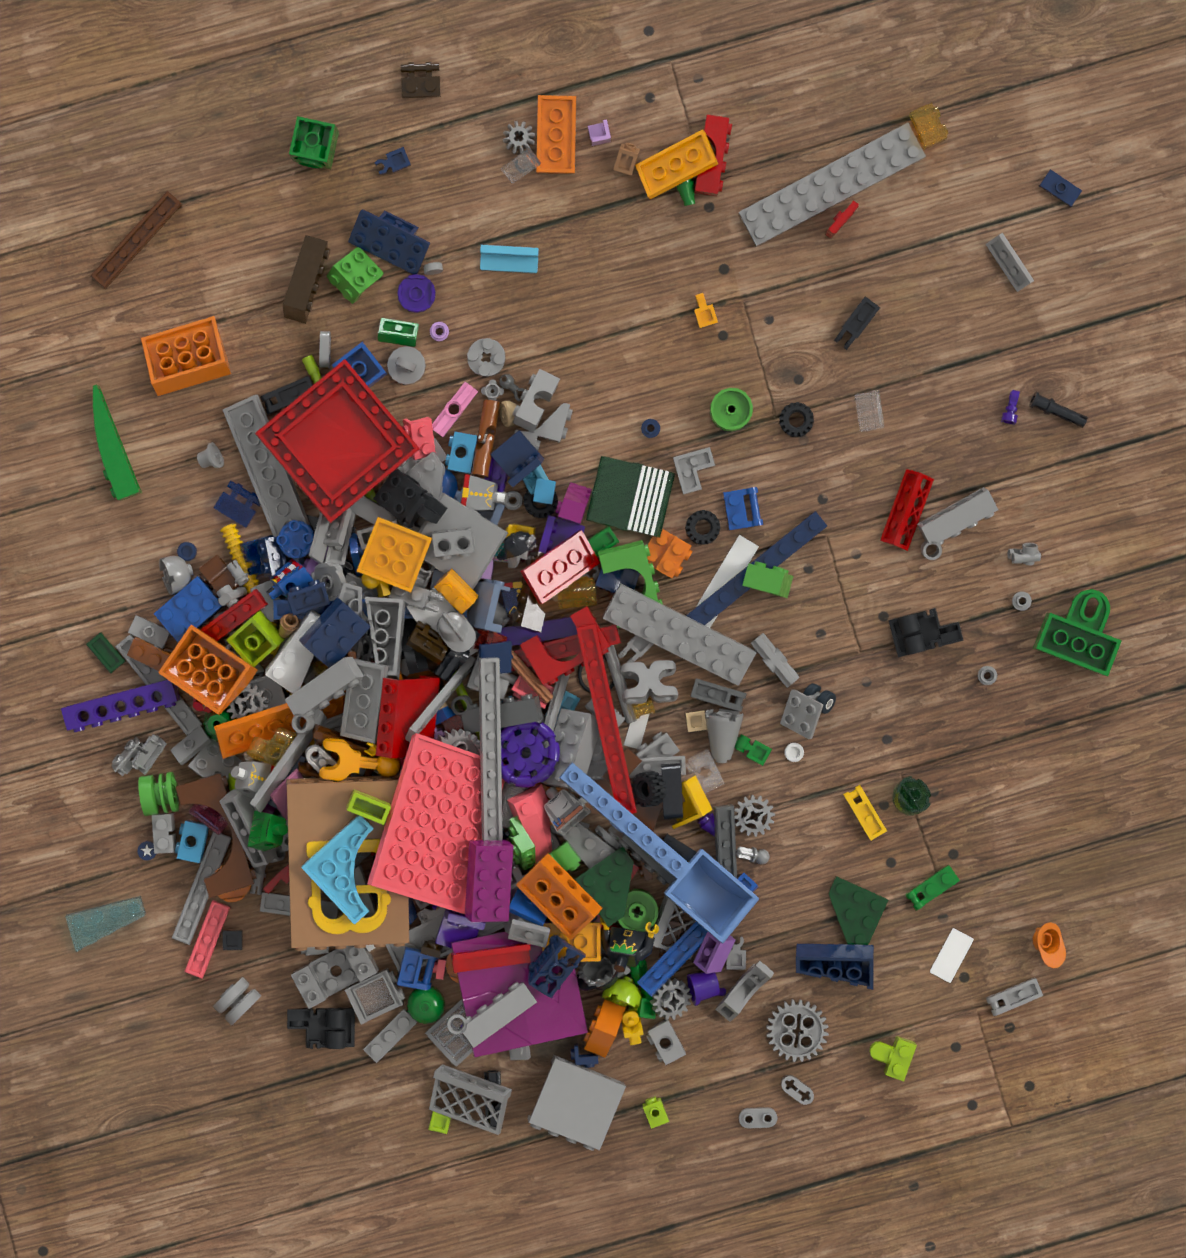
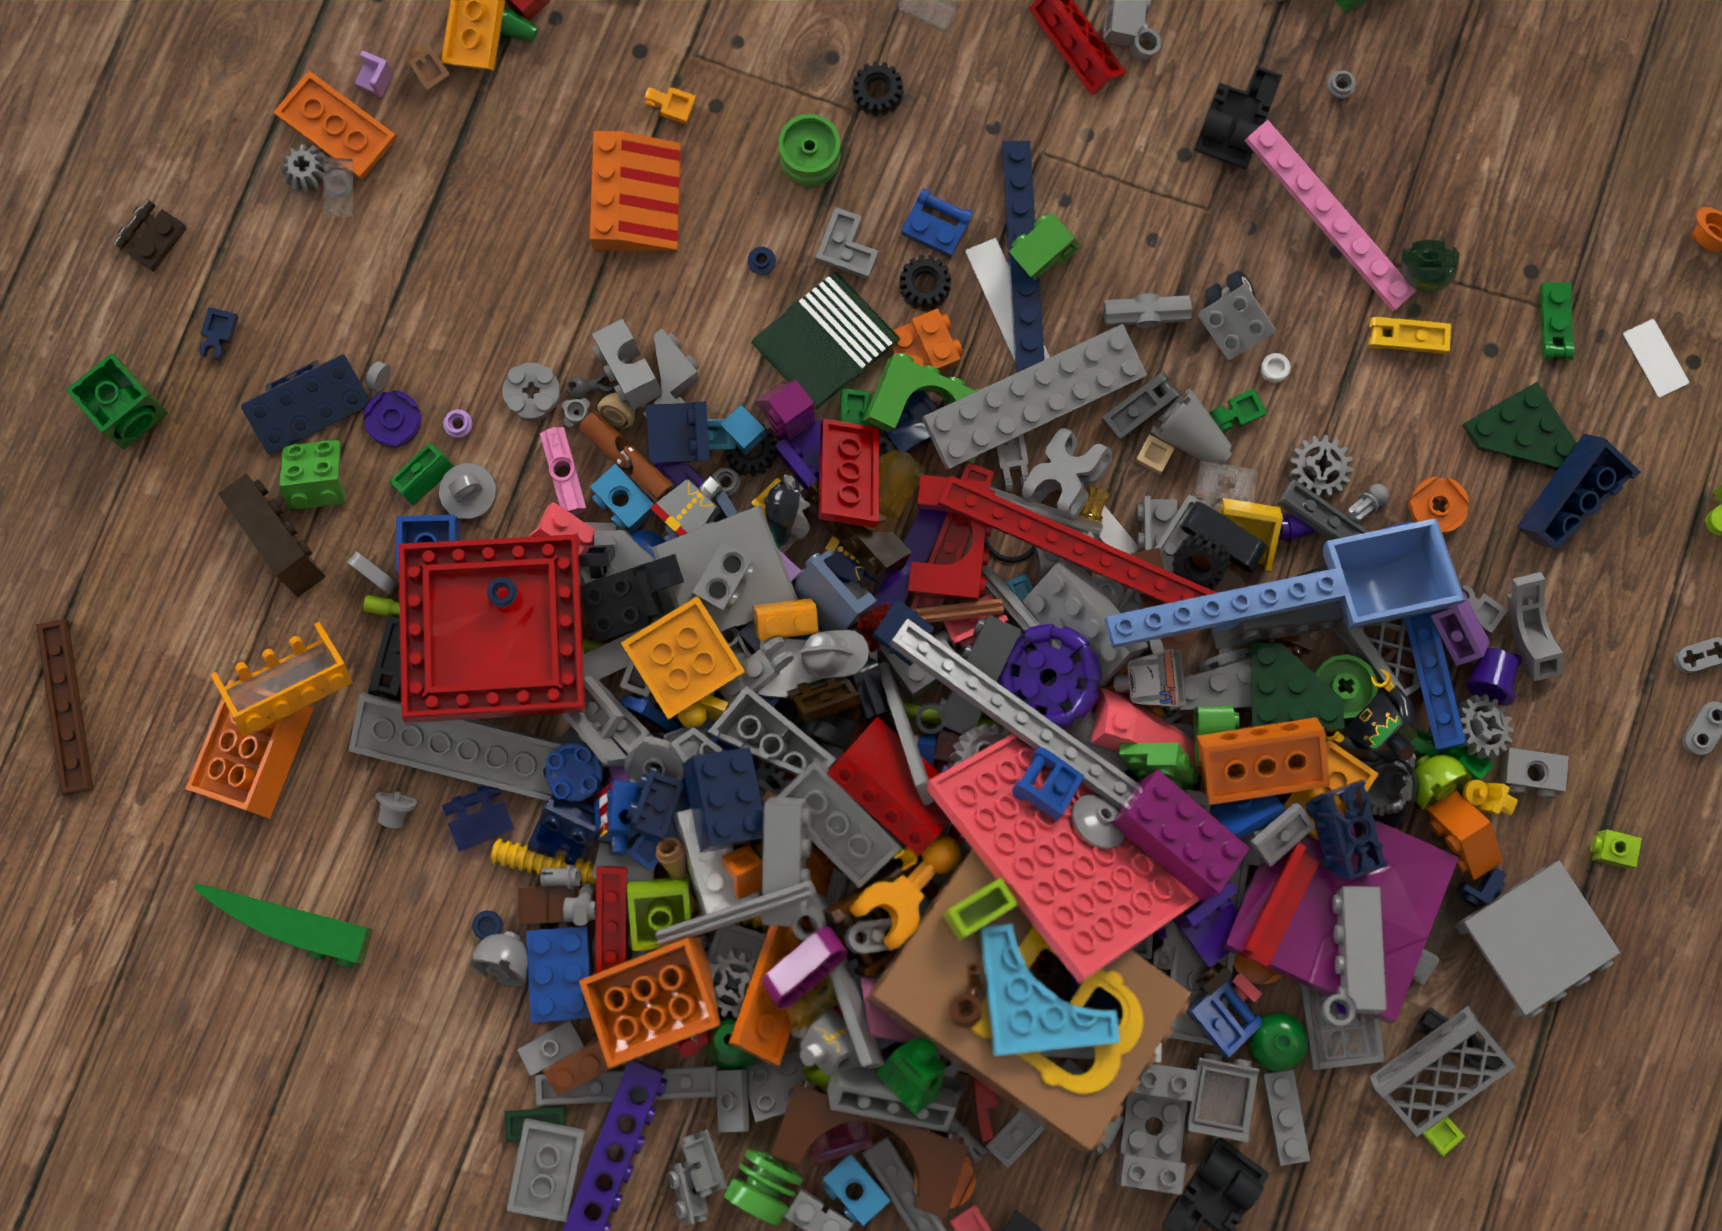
camera: 50 degrees left, 10 degrees down
medium azure panel [480,245,539,273] -> none
light grey gear [766,999,829,1062] -> none
none -> light orange window [210,622,353,737]
none -> dark blue plate [487,577,518,607]
none -> light grey plate [507,1118,585,1222]
none -> black tile [579,545,615,578]
none -> orange slope [590,131,681,252]
none -> light grey axle [655,881,816,947]
none -> orange panel [722,845,763,899]
none -> magenta beam [762,927,848,1009]
none -> reddish brown plate [949,963,982,1028]
none -> blue plate [1012,747,1084,821]
none -> light grey dish [1071,795,1126,849]
none -> bright pink plate [1244,120,1416,311]
none -> orange plate [1408,477,1469,534]

